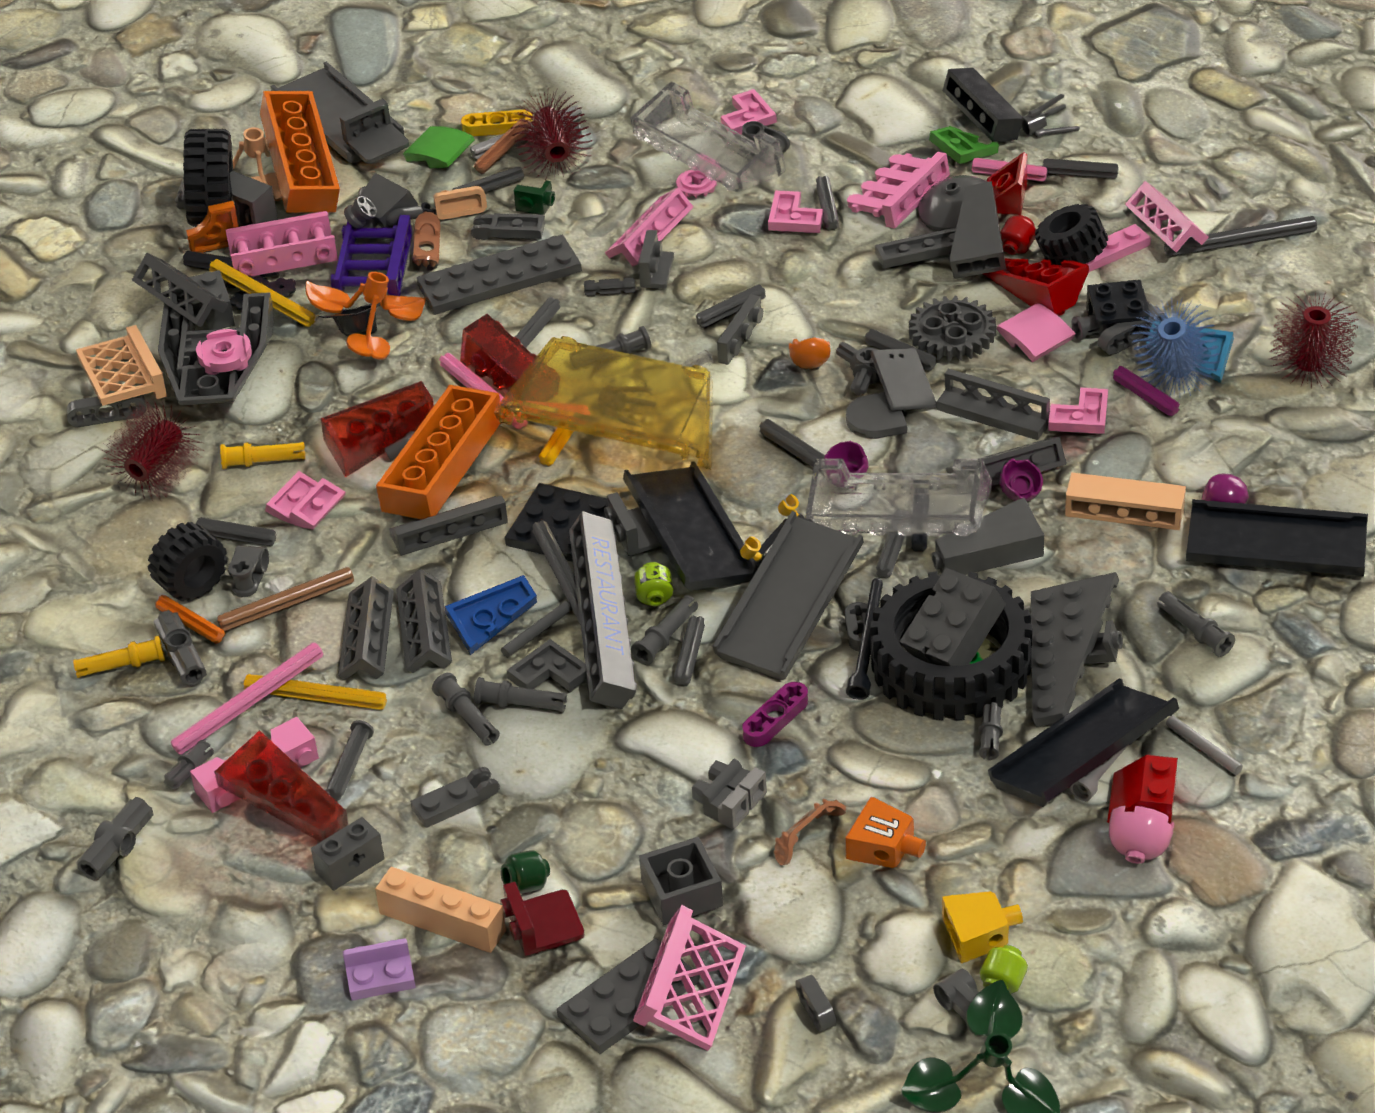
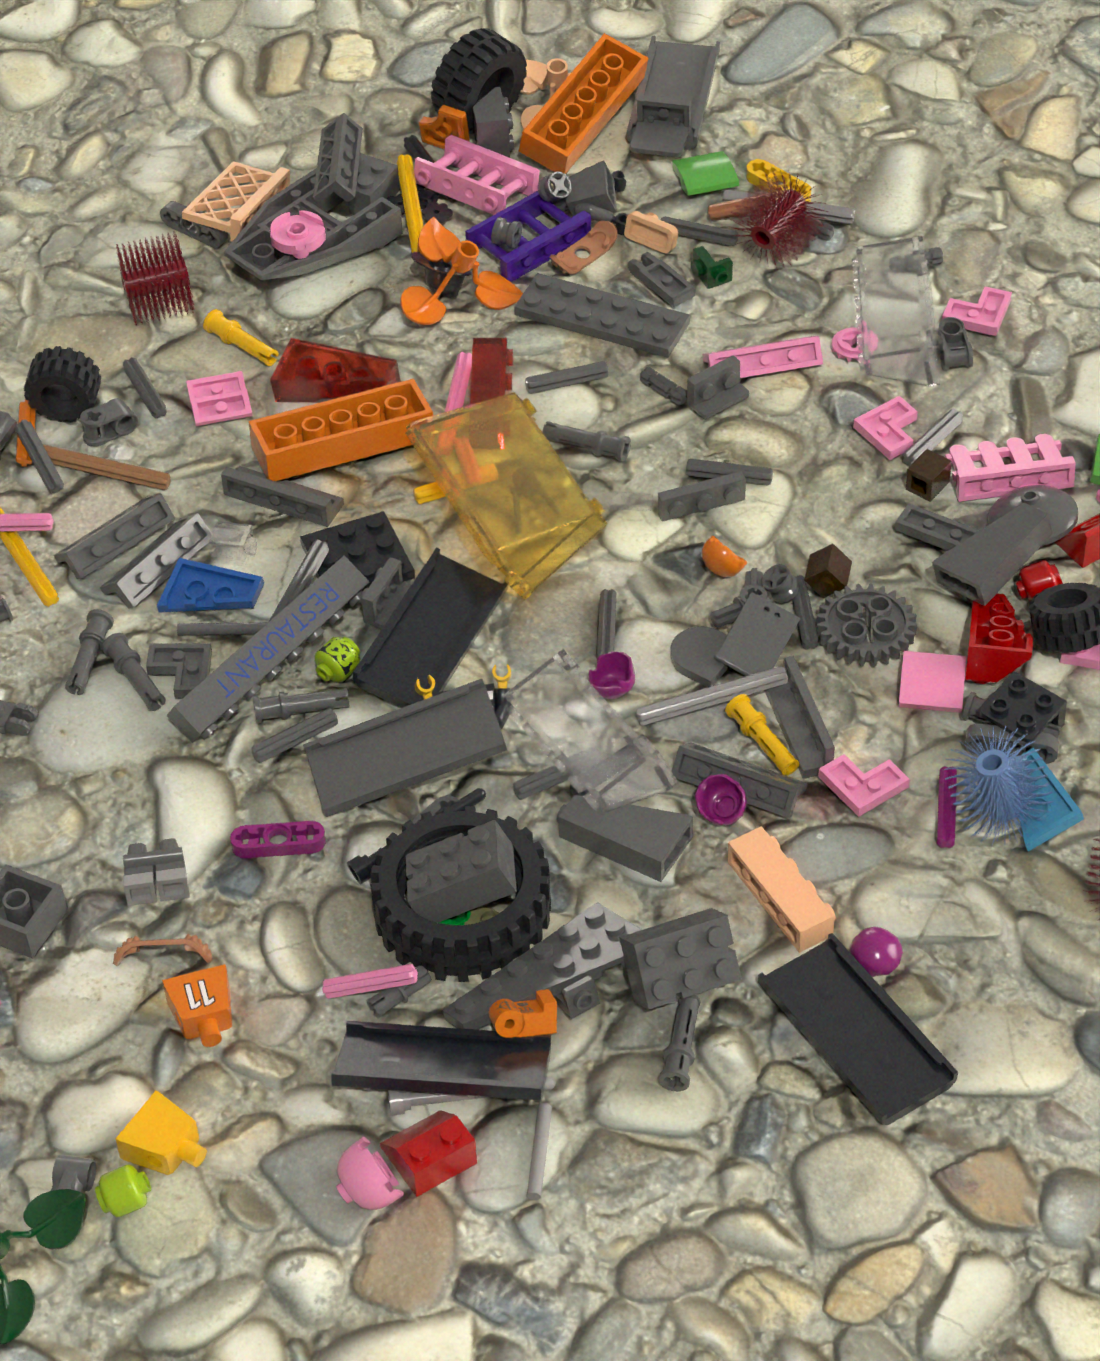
camera: 45 degrees right, 5 degrees up
none -> dark grey axle [15,420,64,494]
none -> clear brick [209,521,257,567]
none -> bright pink axle [322,964,418,999]
none -> orange leg [489,989,557,1038]
none -> dark grey wheel [491,217,522,249]
none -> dark grey piece [619,908,741,1010]
none -> light grey axle [636,666,788,726]
none -> yellow pin [725,694,799,776]
none -> dark grey wheel [762,564,800,603]
none -> dark brown brick [804,543,852,599]
none -> dark brown brick [906,449,952,502]

